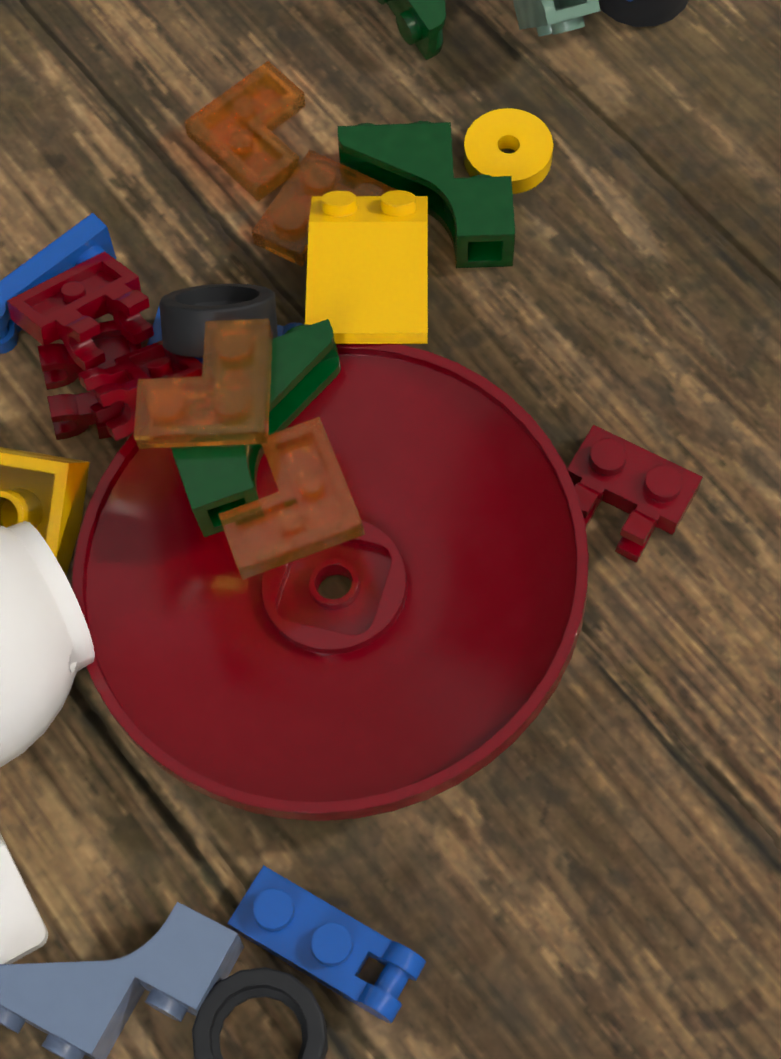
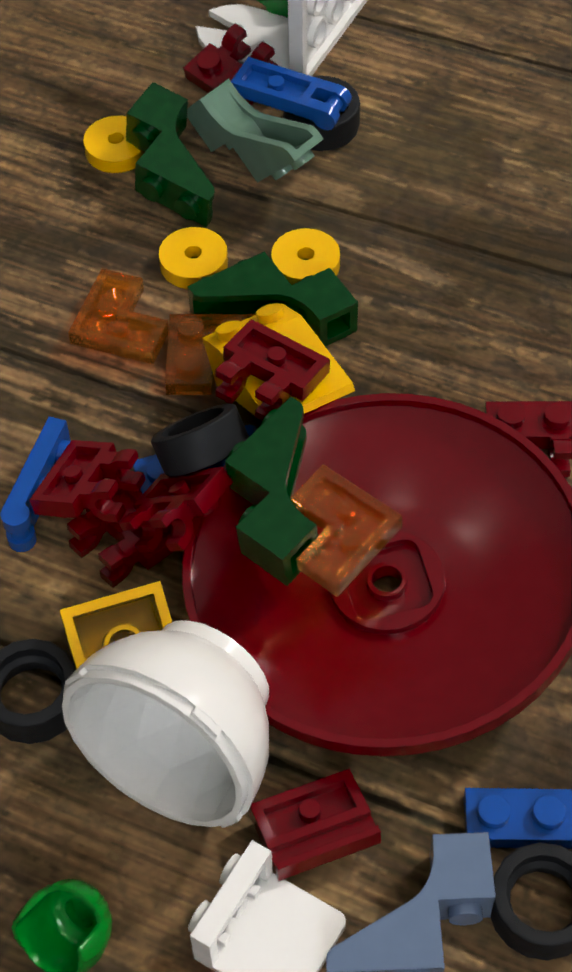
camera: 30 degrees left, 10 degrees down
clear orange plate [134,319,273,449] -> none
none -> yellow piece [159,227,228,289]
none -> dark red plate [215,319,330,421]
none -> dark red plate [249,768,381,881]

